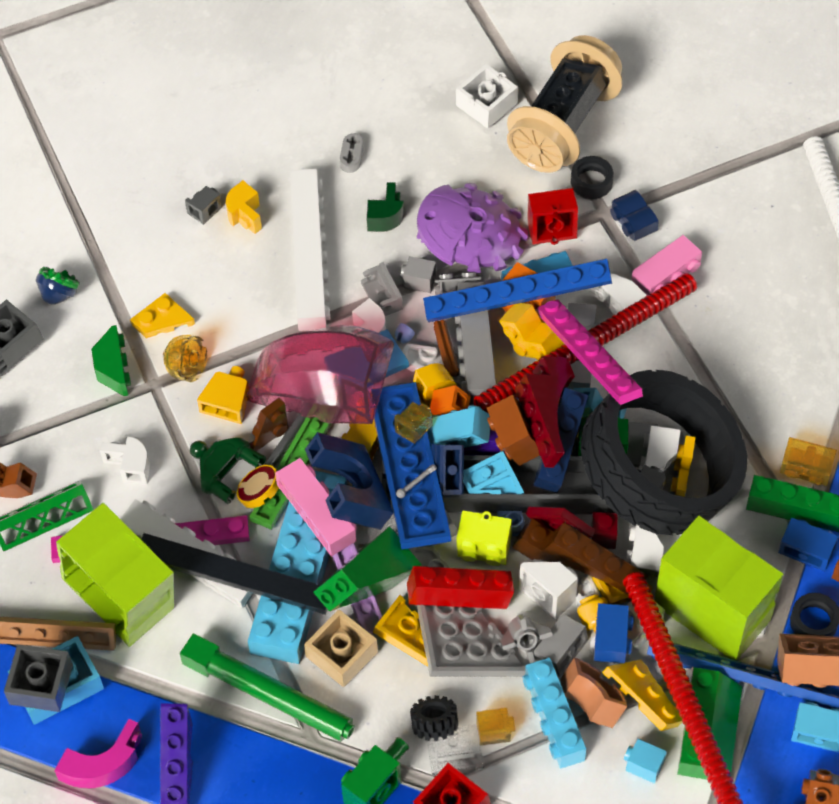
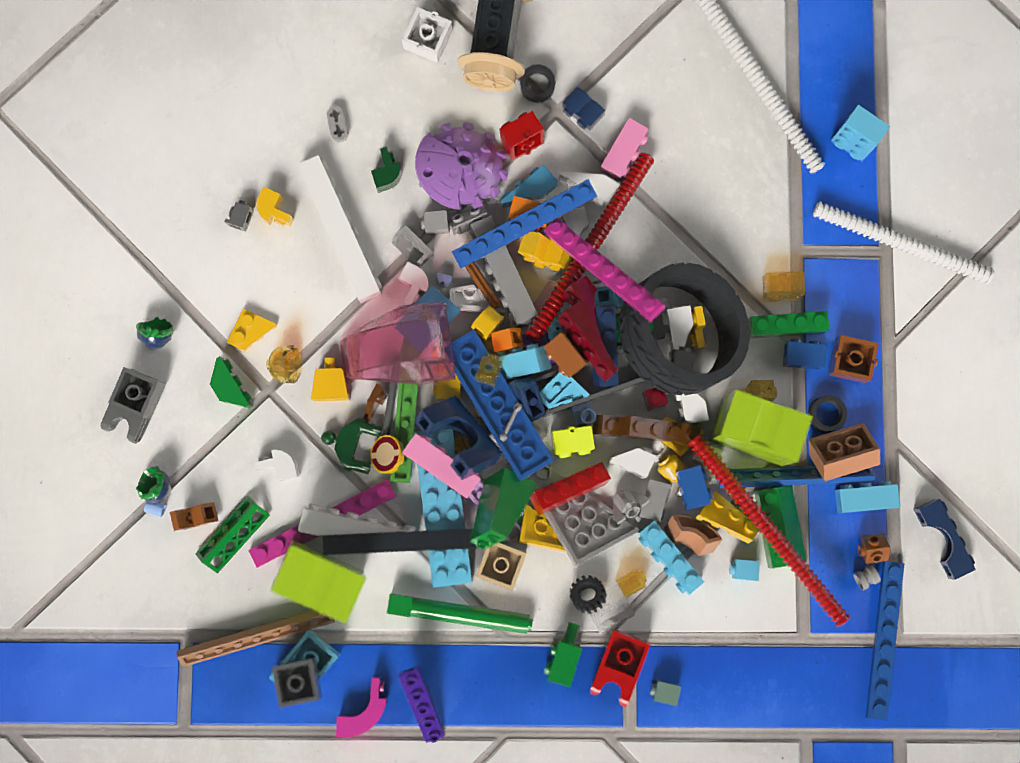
camera: 25 degrees left, 25 degrees up
dark red tile [526,507,595,538] -> none

